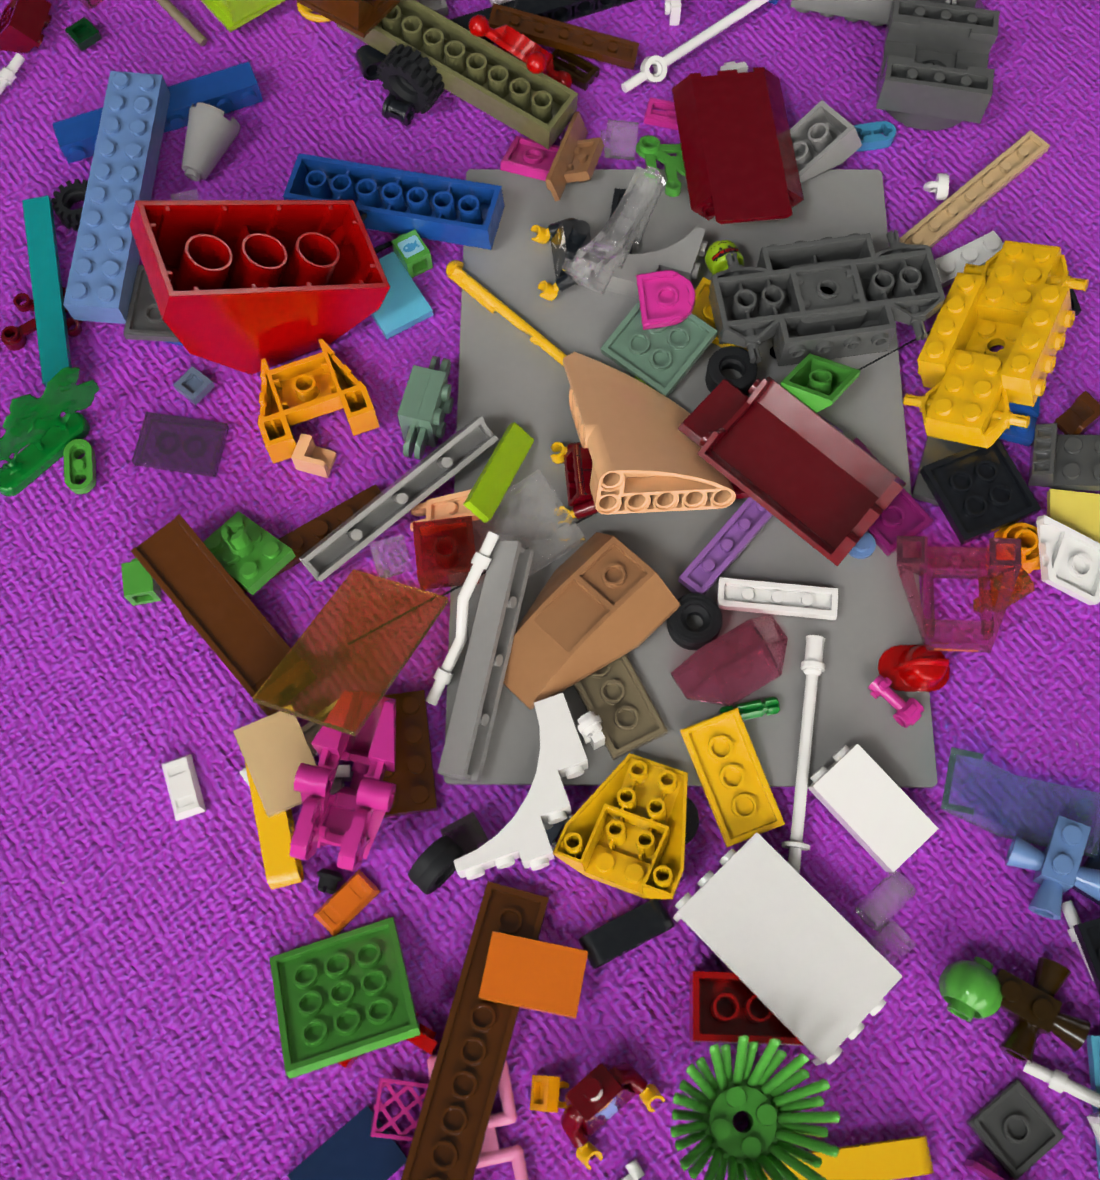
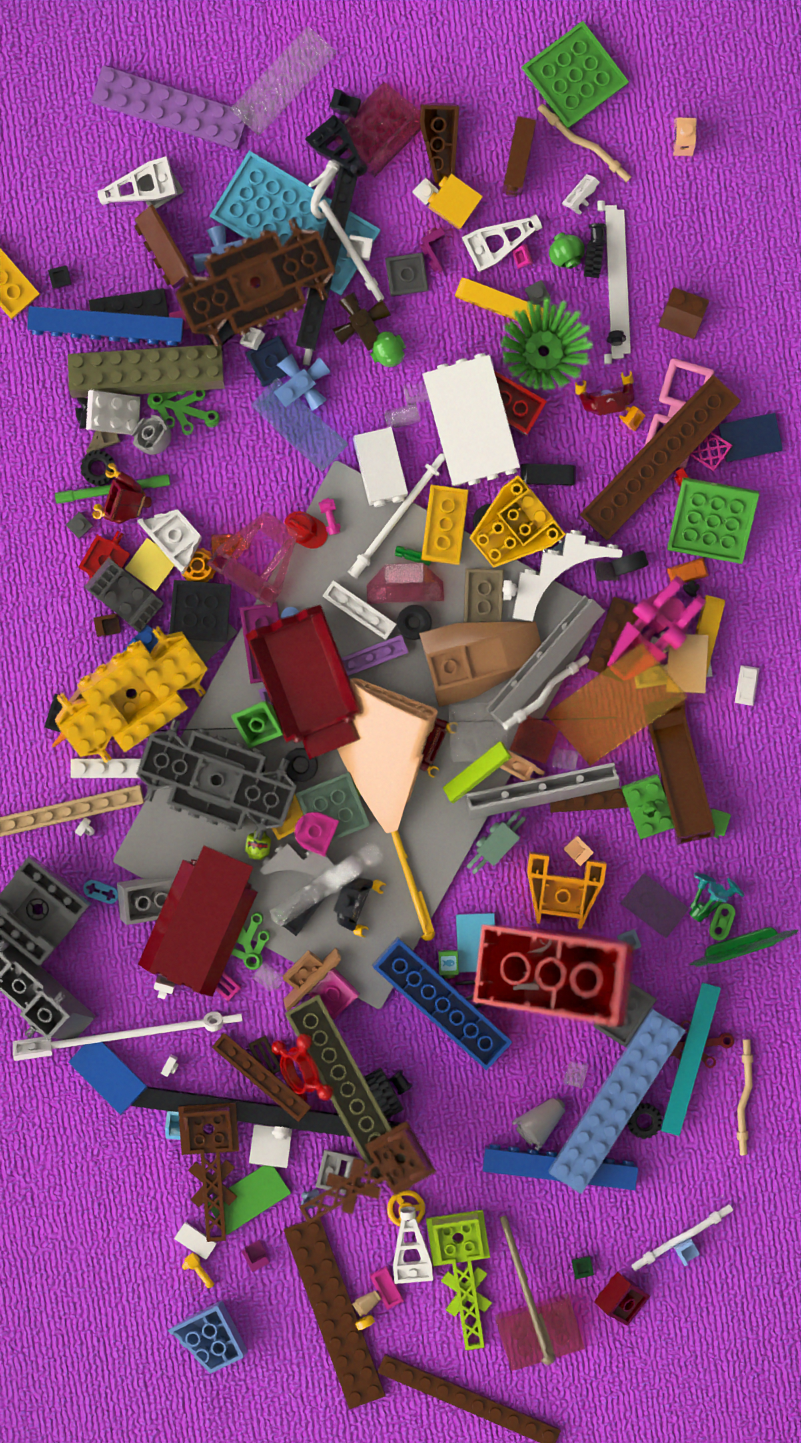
camera: 155 degrees left, 20 degrees up
orange tile [479,931,588,1019] -> none
none -> plant [689,872,745,922]

